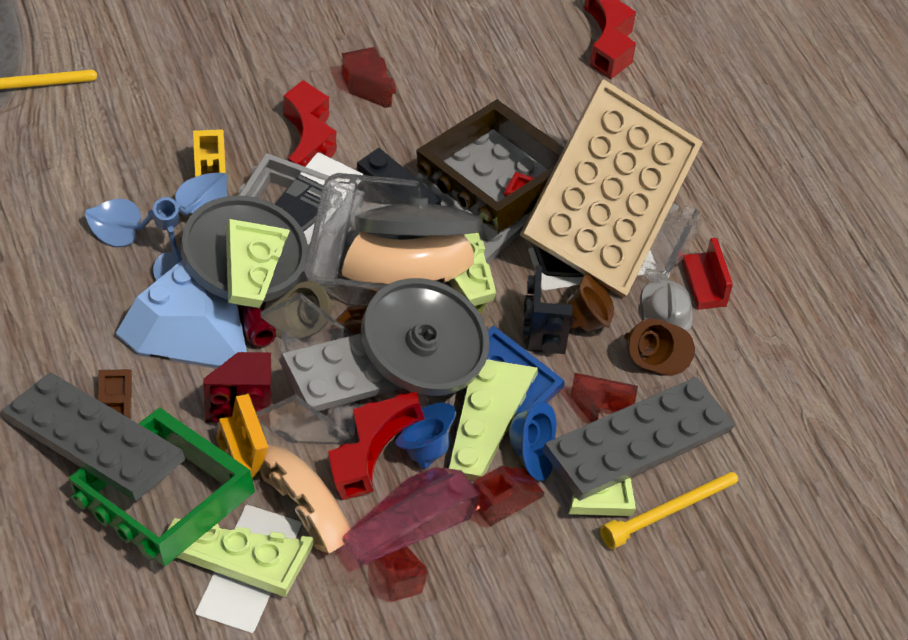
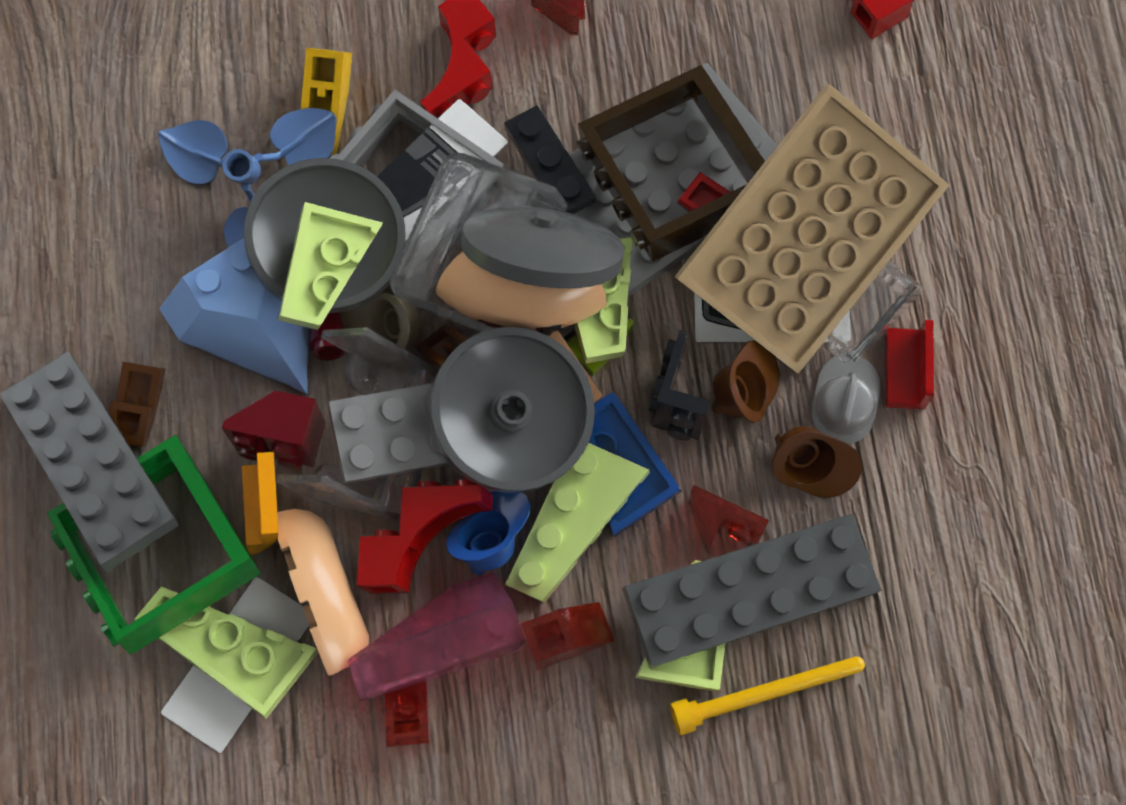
camera: 20 degrees right, 20 degrees up
blue piece [509,402,557,481] -> none

